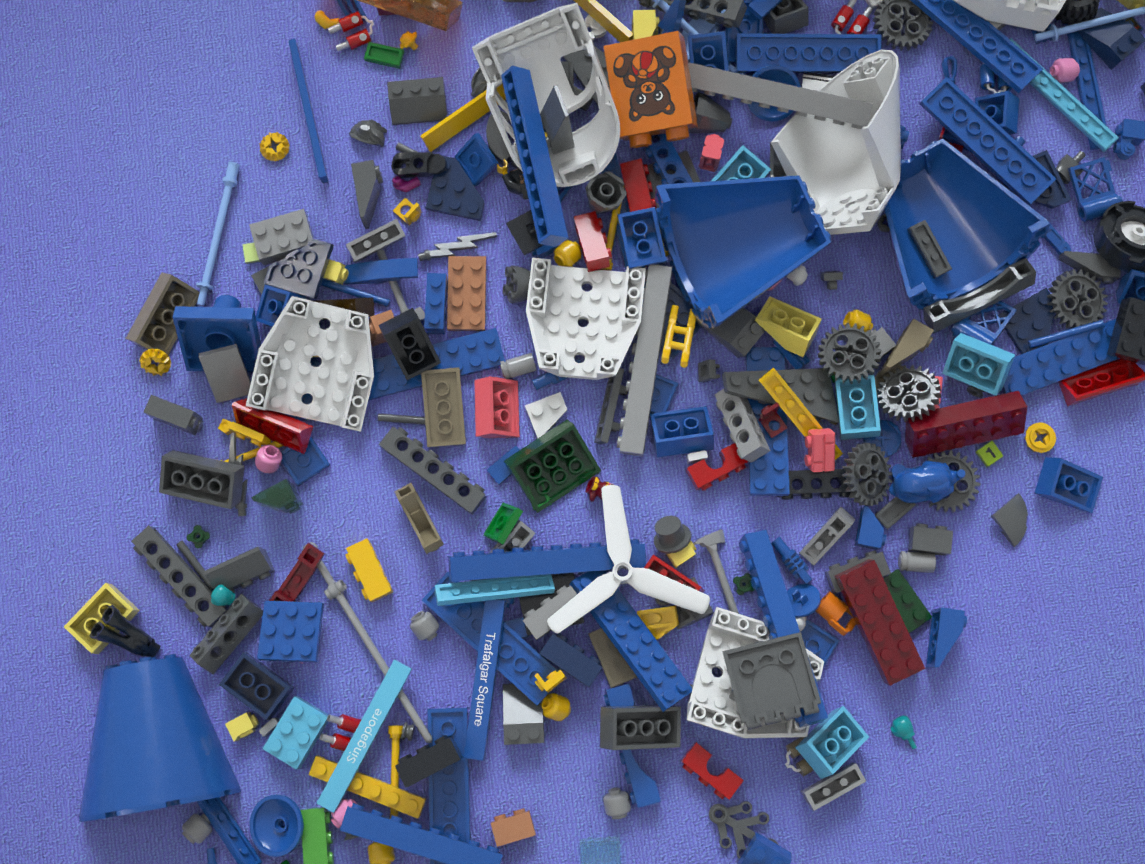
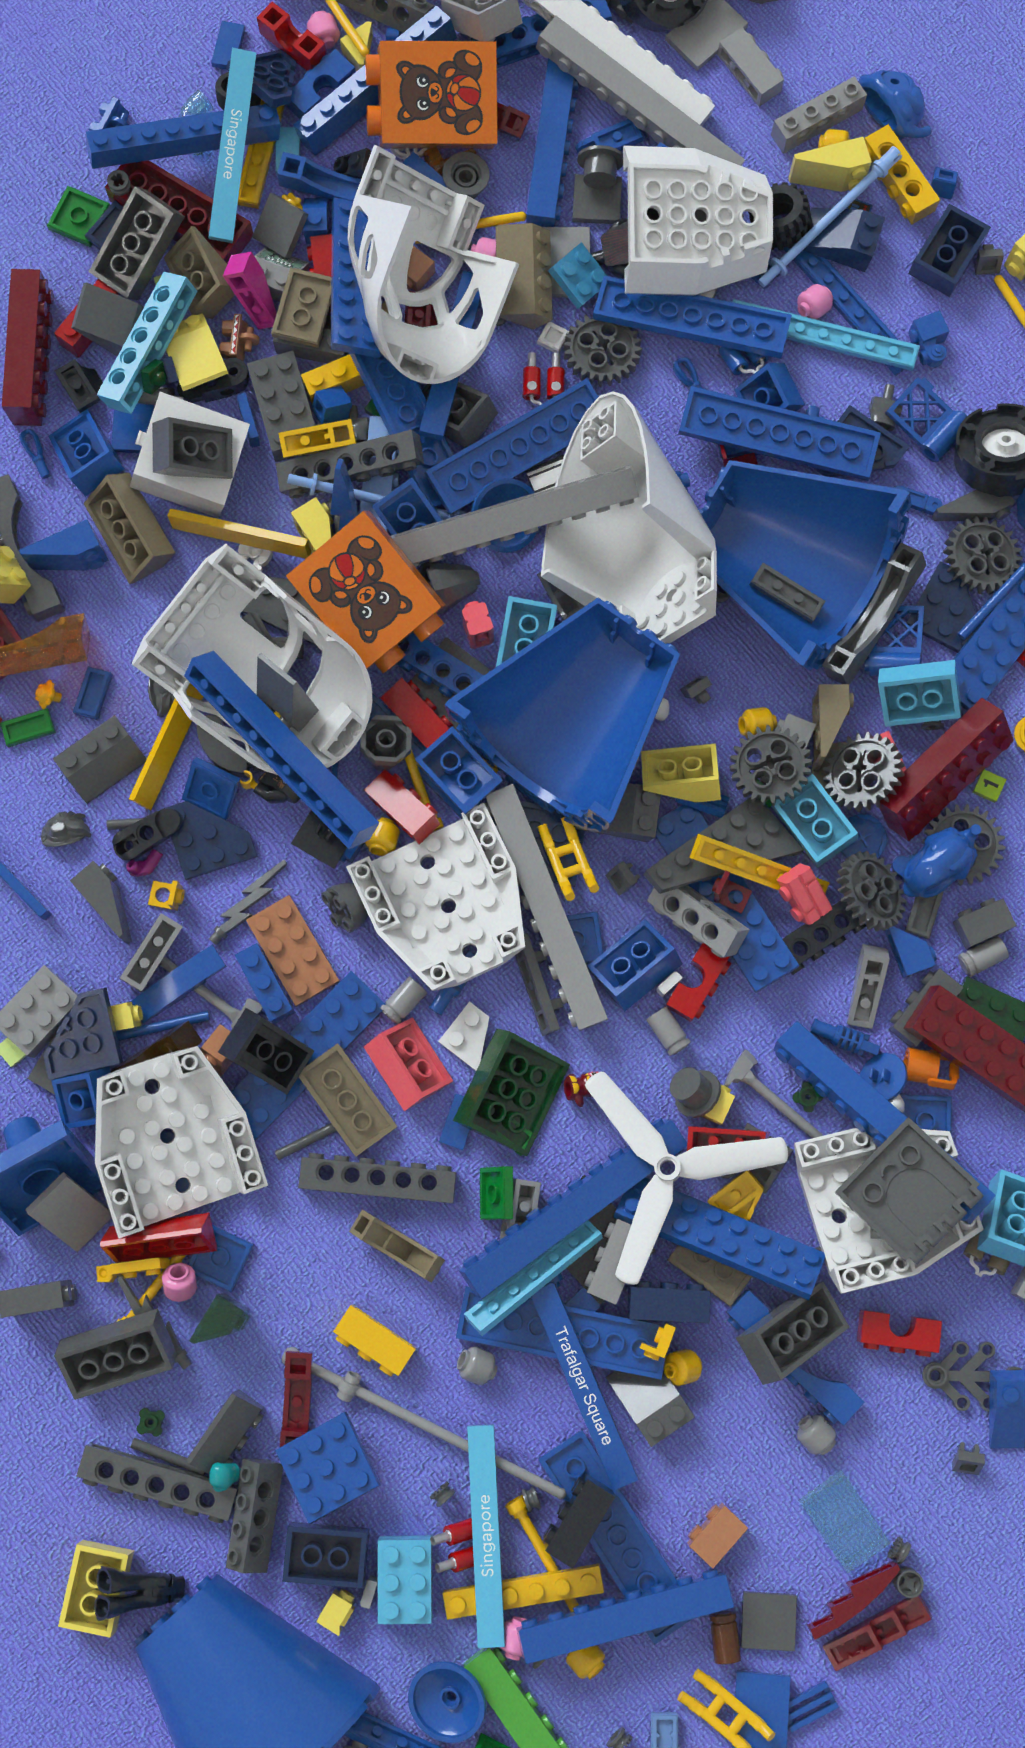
camera: 30 degrees left, 0 degrees up
none -> blue tile [73,666,113,721]
none -> dark grey bush [430,1481,456,1507]
none -> light grey piece [646,1006,691,1056]

